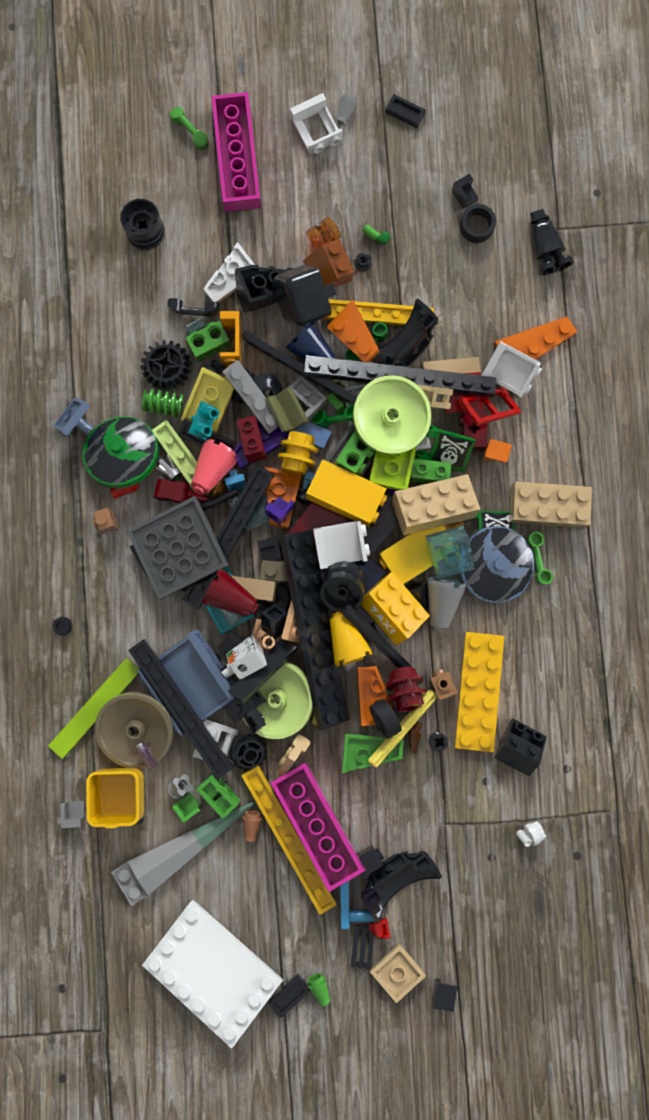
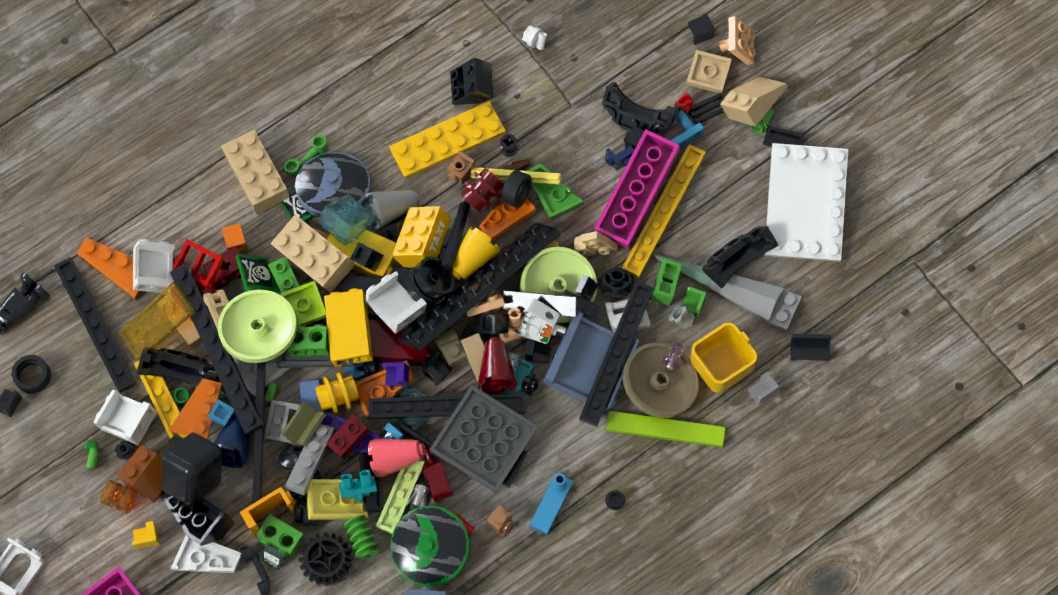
camera: 120 degrees left, 15 degrees down
nougat cone [242,810,262,842] -> none
green bar [312,404,354,428] -> none
none -> black plate [54,257,137,393]
none -> white panel [94,389,157,445]
none -> clear yellow tile [119,282,195,361]
none -> yellow panel [132,521,160,550]
none -> dark azure tile [207,399,234,427]
none -> black panel [350,242,384,272]
none -> black plate [522,374,539,396]
none -> dark azure piece [529,473,573,535]
none -> dark blue bracket [605,145,634,171]
none -> black windscreen [702,226,778,289]
none -> light nougat plate [719,16,755,65]
none -> tan slope [720,77,788,127]
none -> black panel [790,334,831,361]

